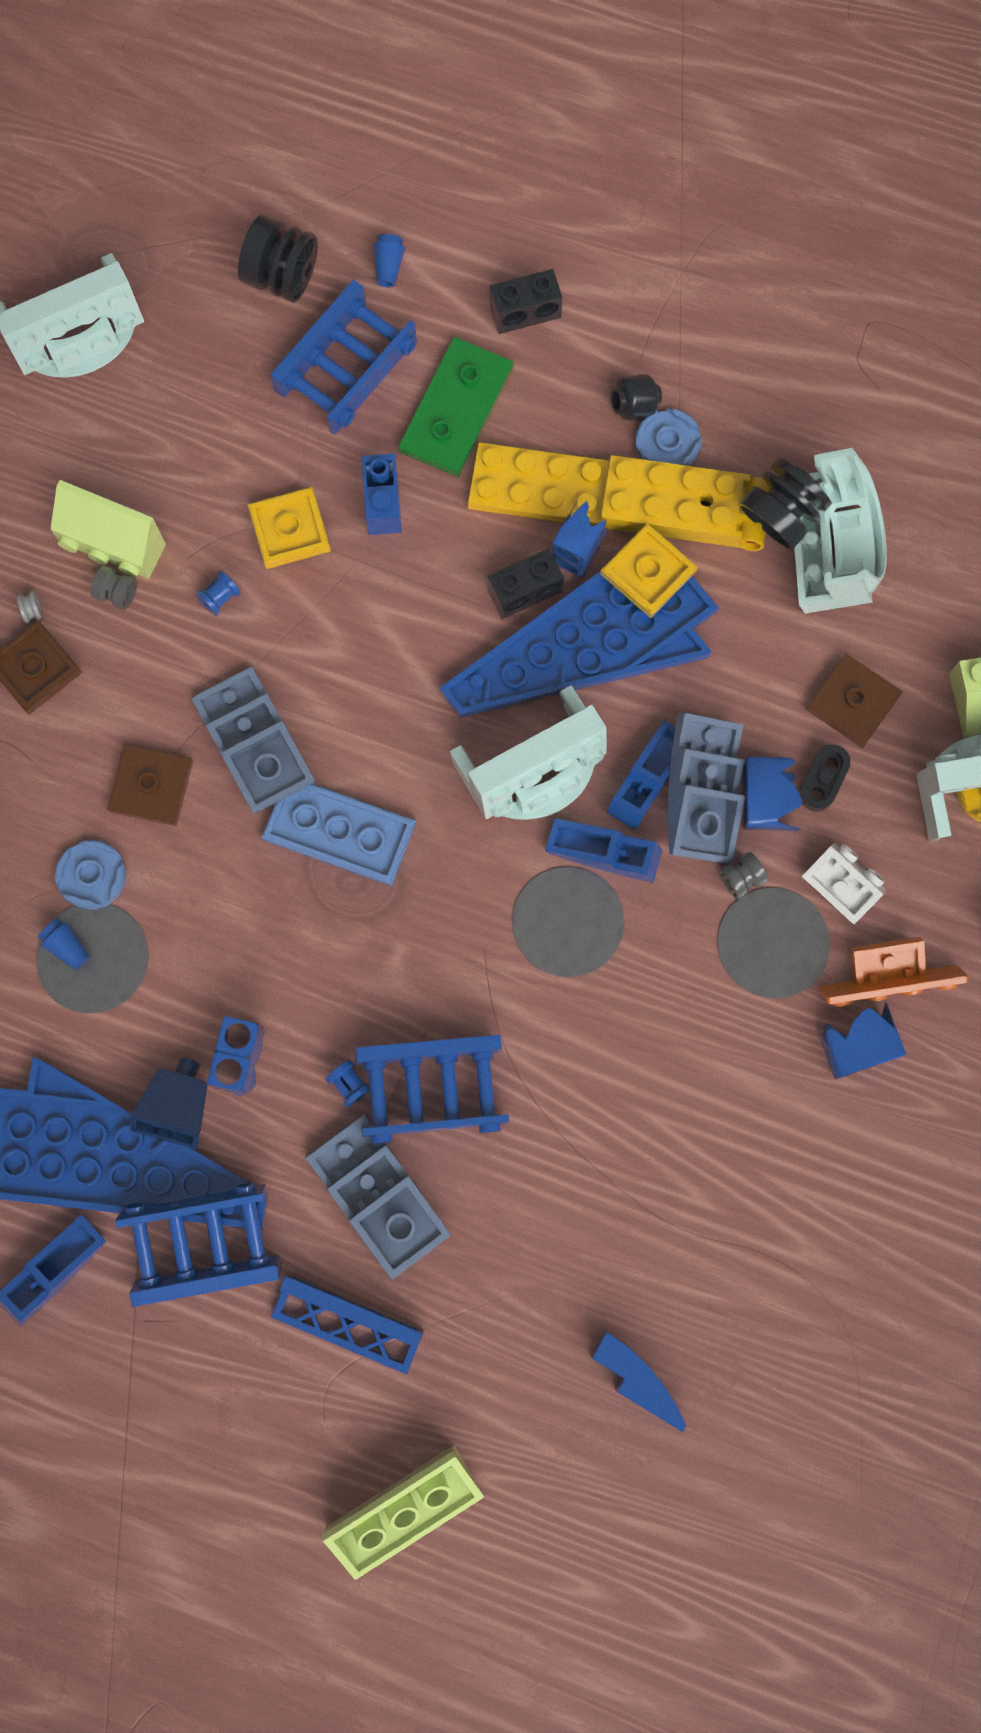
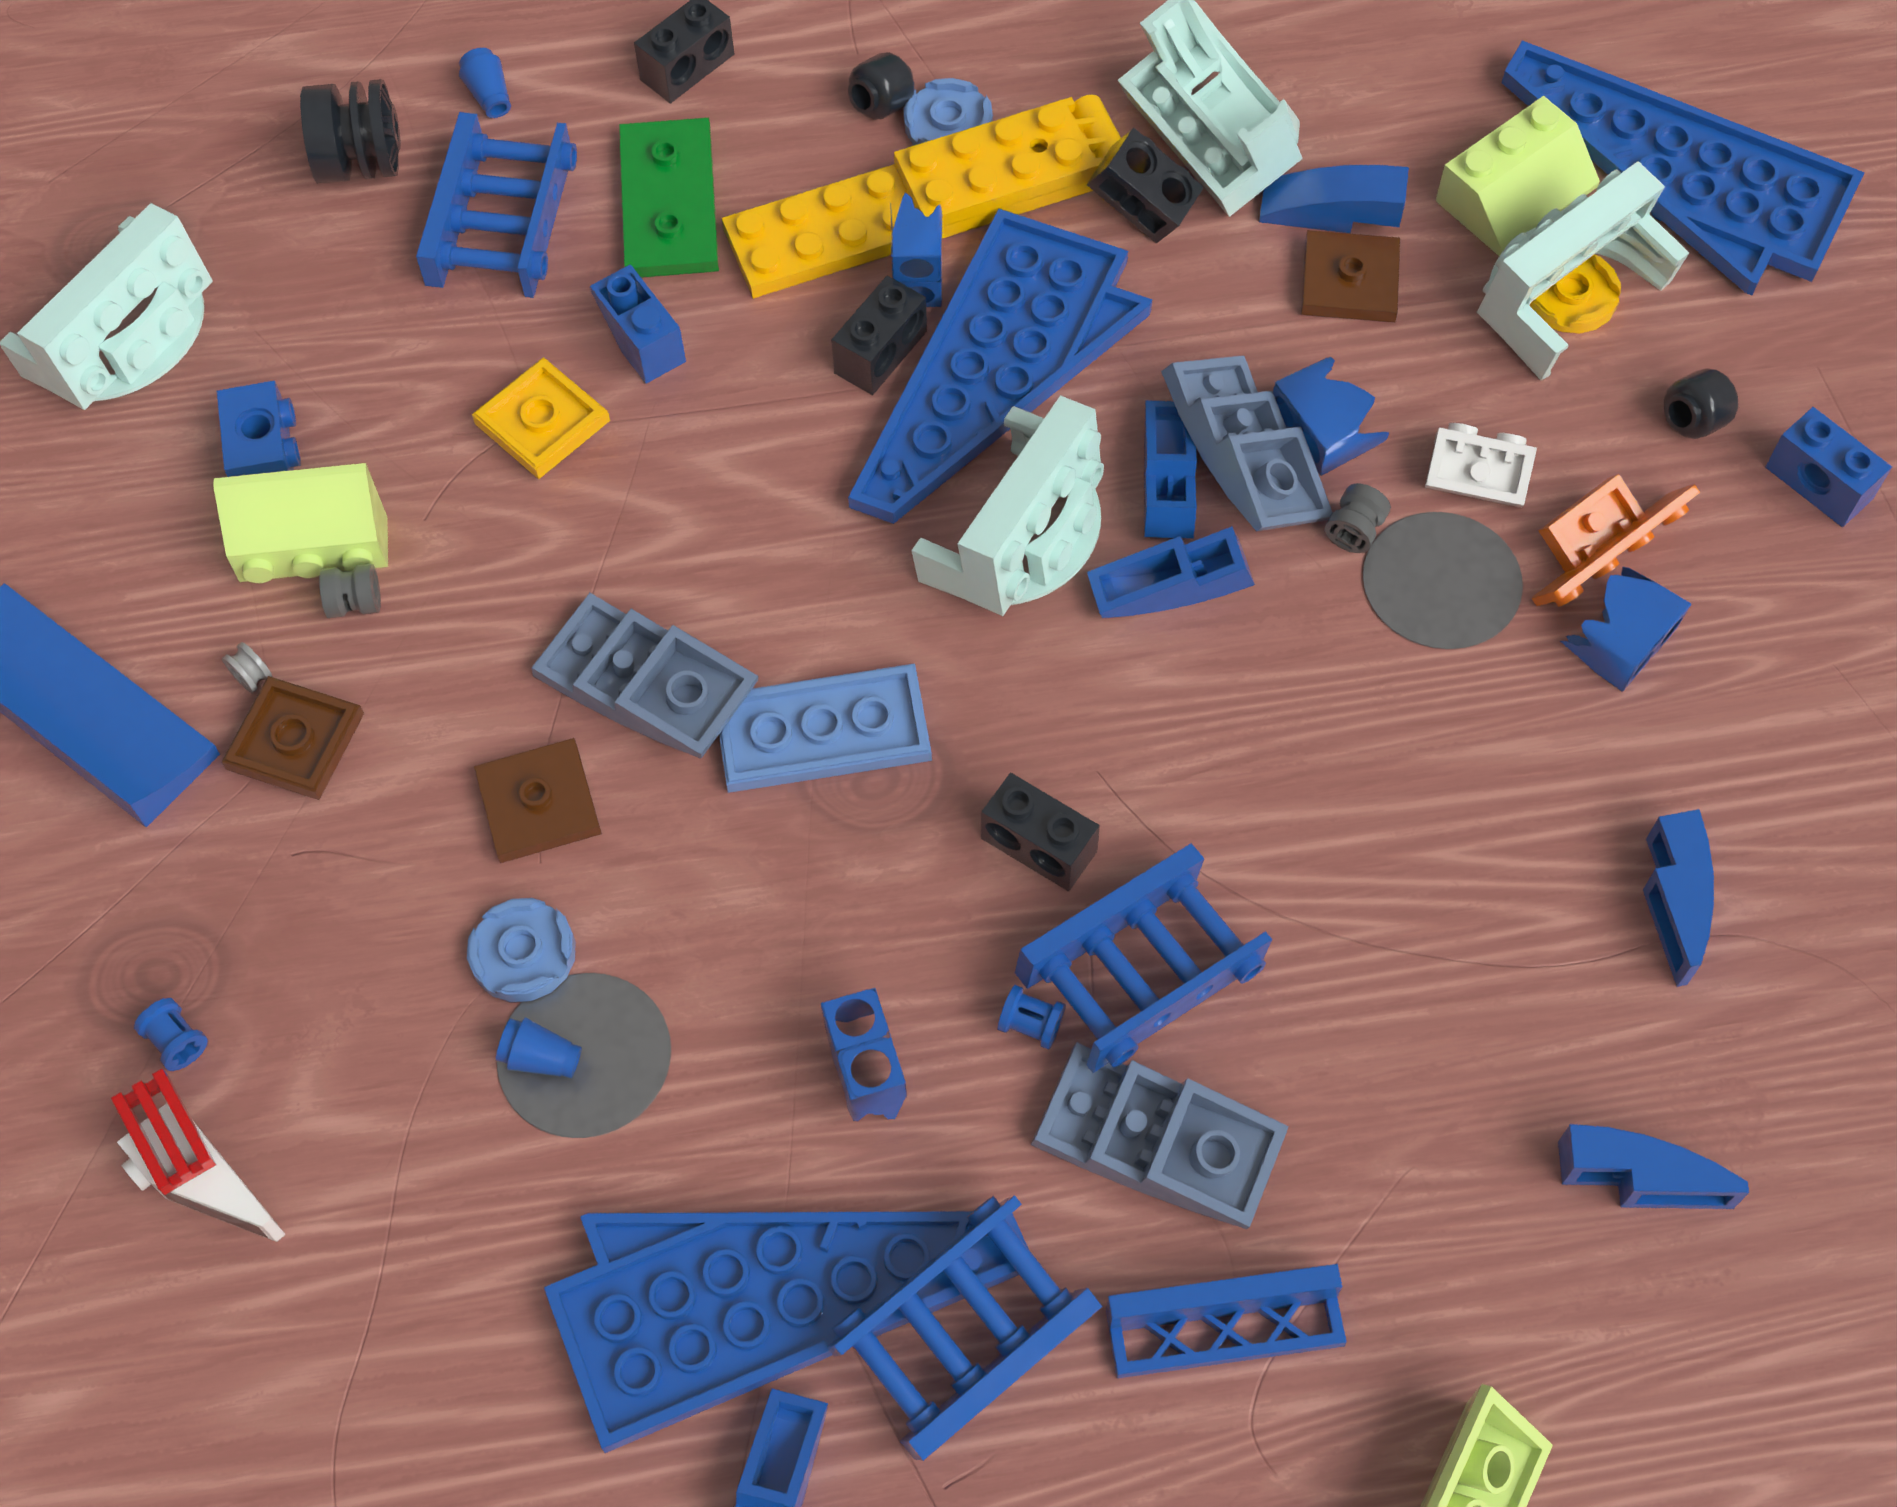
camera: 30 degrees left, 15 degrees down
dark blue torso [130,1058,208,1150] -> none
blue bush [195,571,241,616] -> none
flat silver sticker [512,867,624,977] -> none
yellow plate [600,523,698,618] -> none
black wheel [738,457,832,550] -> none
black plate [799,745,850,812] -> none
none -> blue brick [217,380,301,477]
none -> black brick [981,772,1100,892]
none -> black brick [1086,127,1204,244]
none -> blue slope [1259,165,1409,234]
none -> blue slope [1643,809,1714,987]

